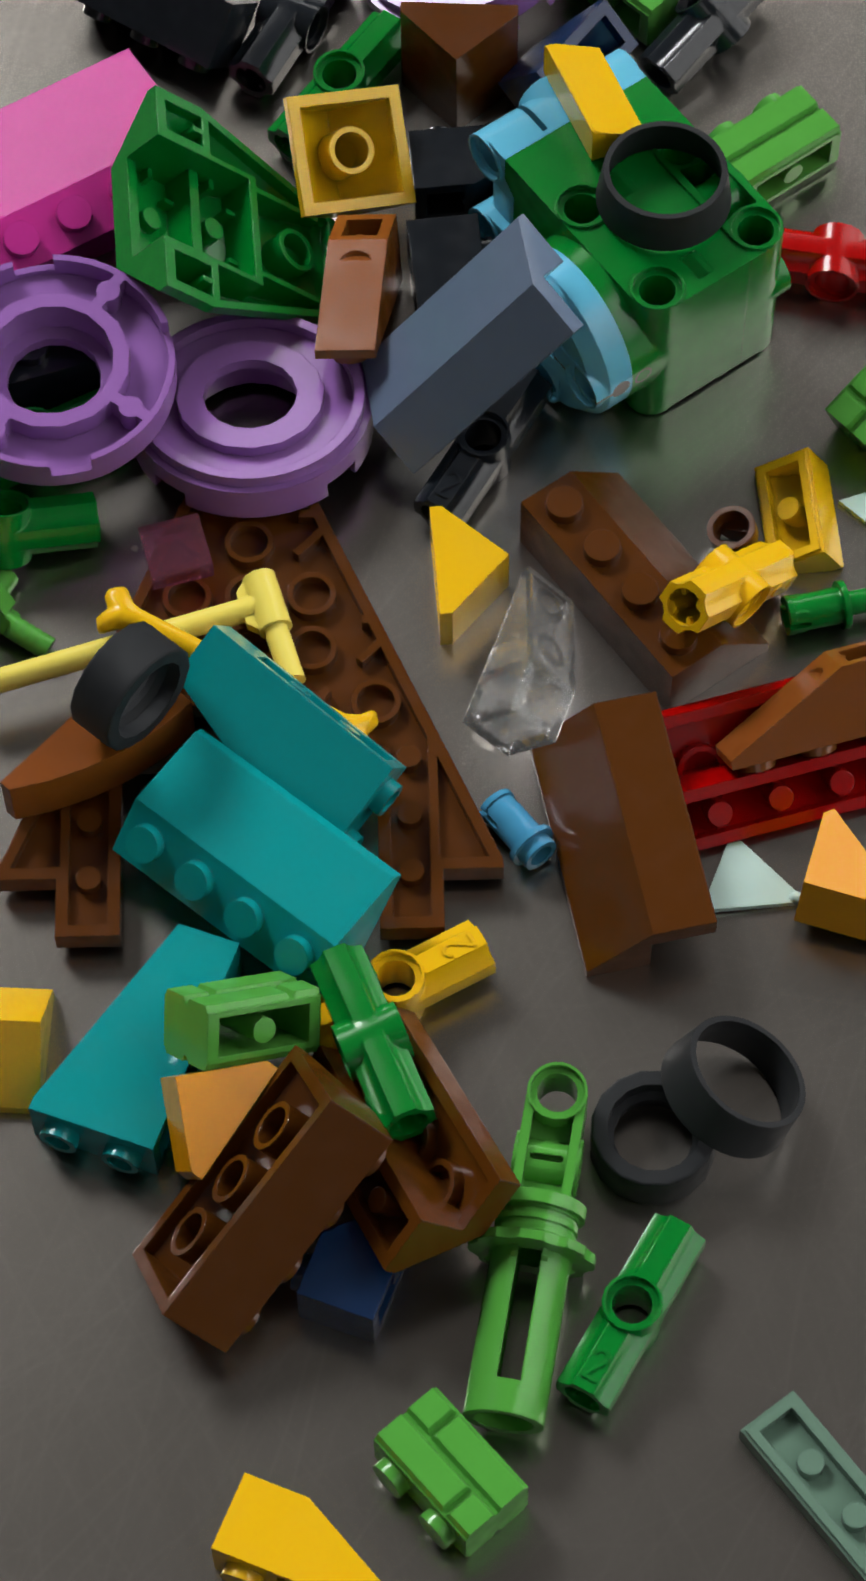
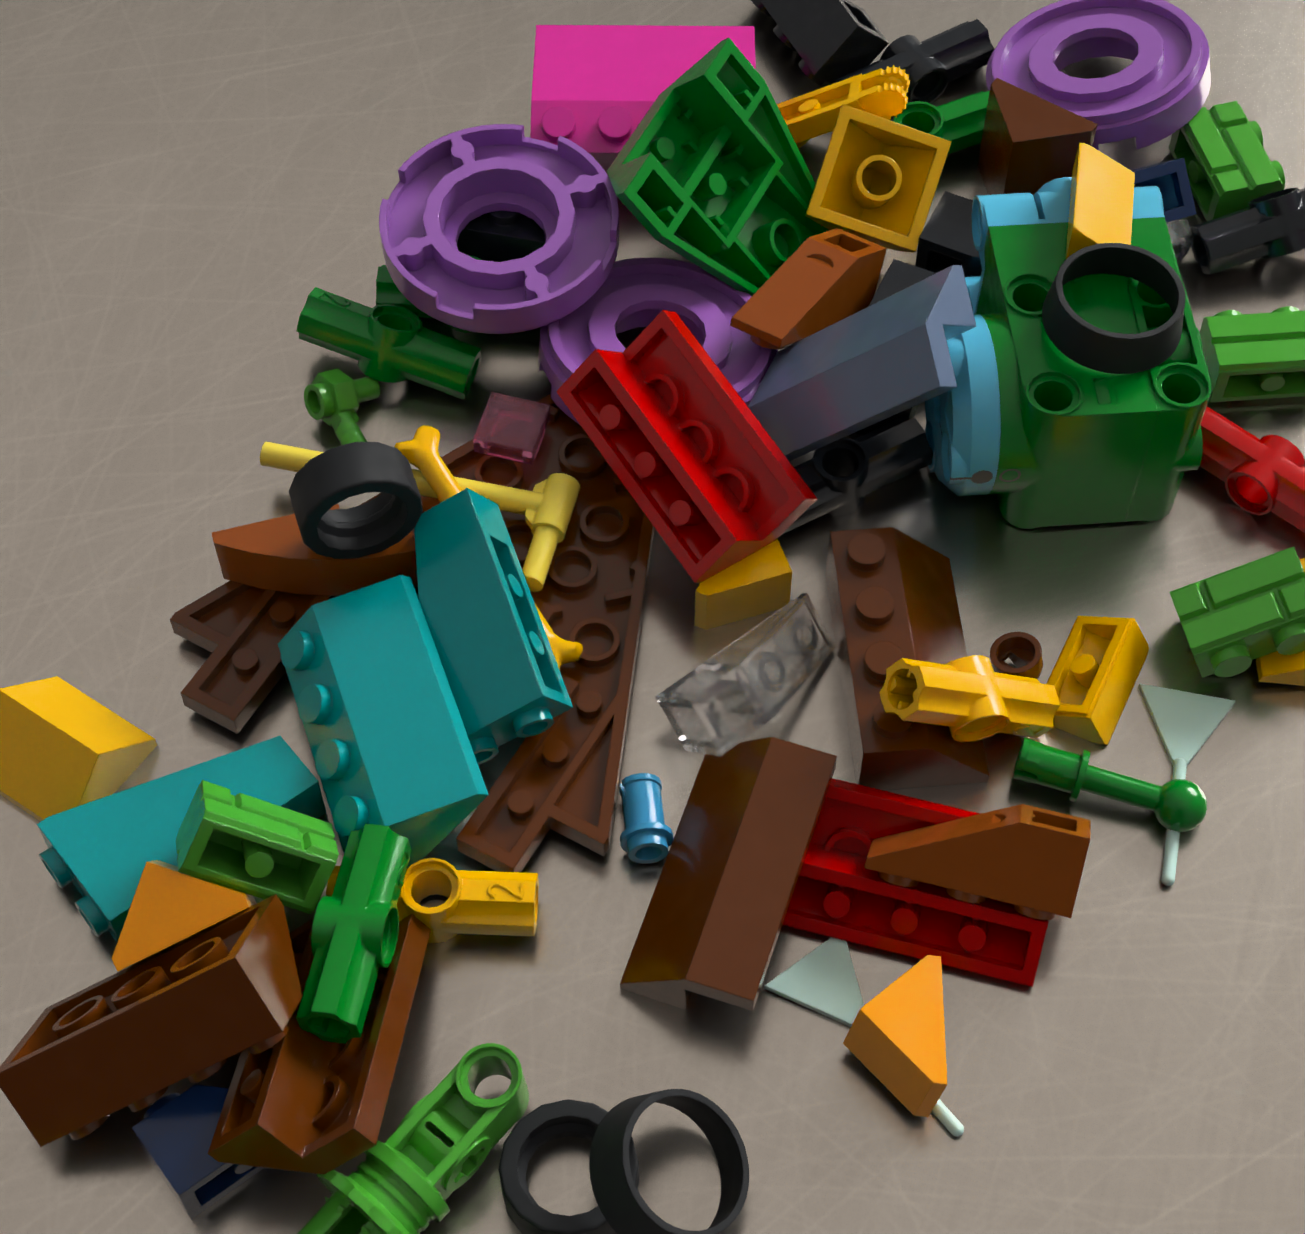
camera: 30 degrees right, 5 degrees down
none -> red slope [556,310,818,583]
none -> yellow hinge [777,65,910,148]

